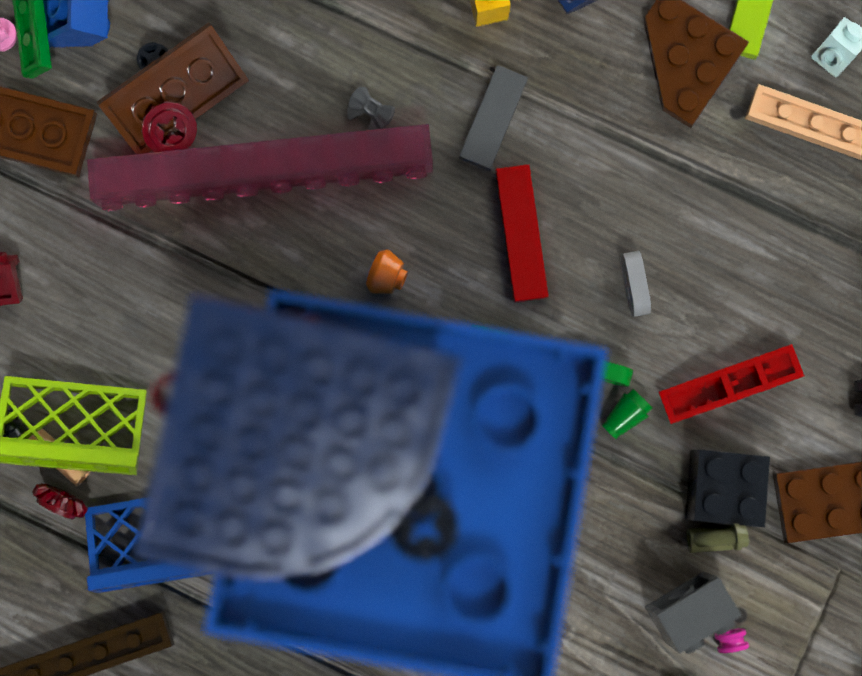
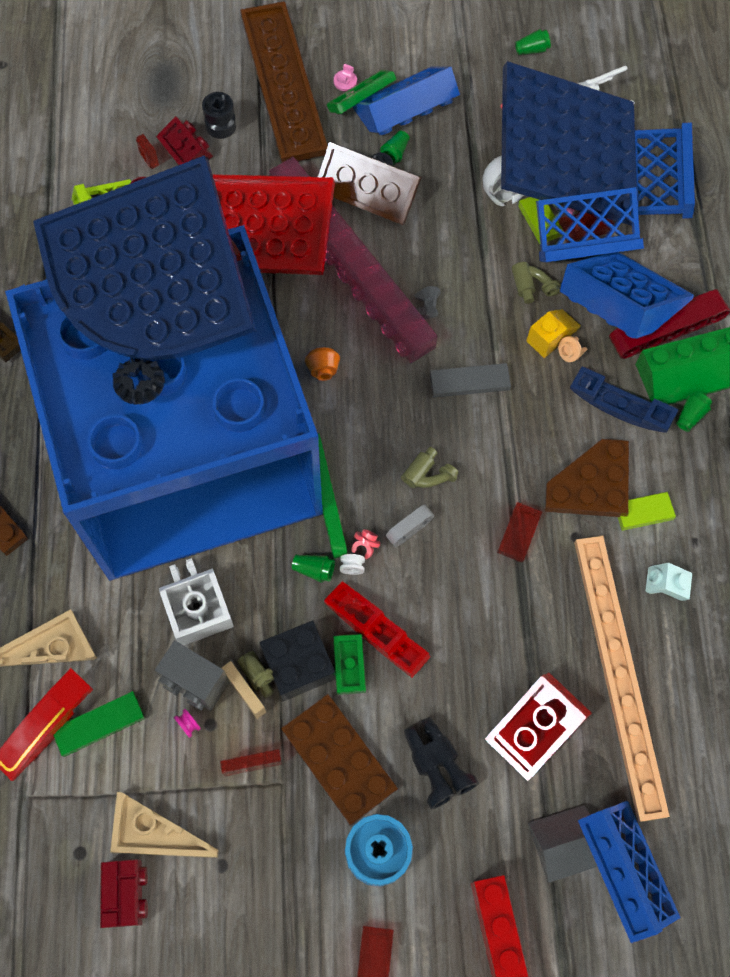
camera: 60 degrees right, 15 degrees down
dark red gear [141,101,197,156] -> none
red tile [495,164,549,303] -> none
none -> white hinge [159,558,234,645]
none -> red plate [212,174,335,275]
none -> clear red tile [220,749,283,777]
none -> tan tile [222,661,266,719]
none -> green plate [333,634,366,695]
none -> white bush [340,554,365,575]
none -> coral plate [351,529,381,559]
none -> green cone [380,131,410,165]
none -> olive plant [401,447,459,488]
none -> clear red tile [497,502,542,563]

